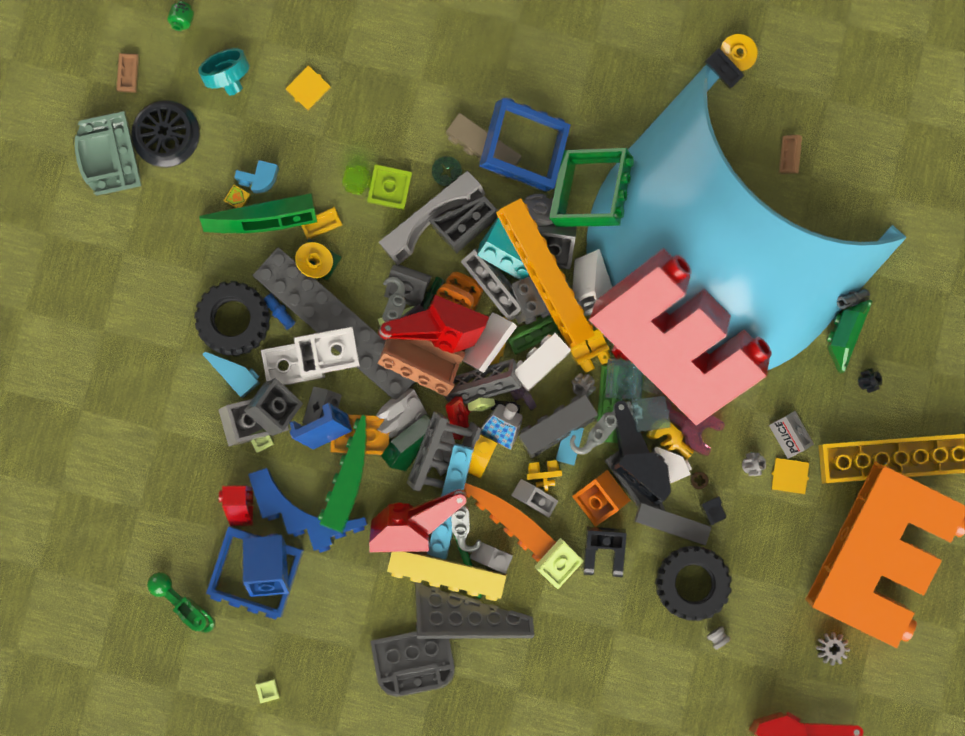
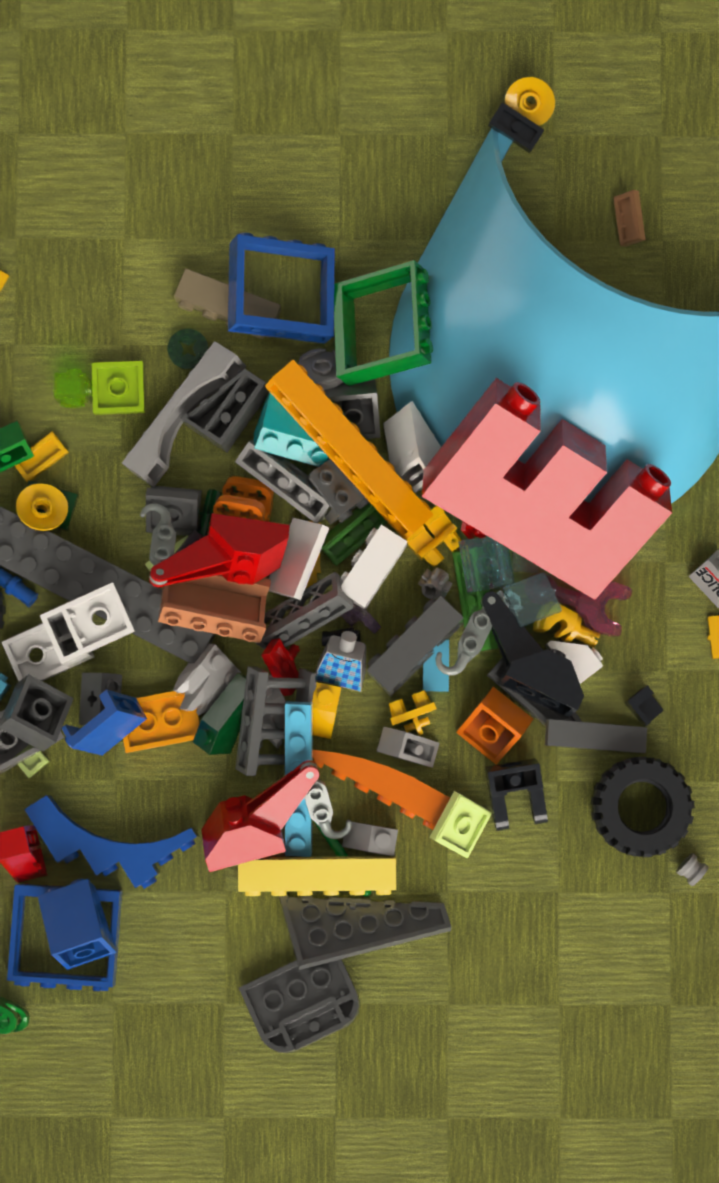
camera: 15 degrees left, 0 degrees up
yellowish green tile [255,679,280,703] -> none
green slope [318,415,367,534] -> none
yellowish green tile [467,398,495,412] -> none
dark brown bush [690,472,708,489] -> none
light grey gear [742,453,766,476] -> none

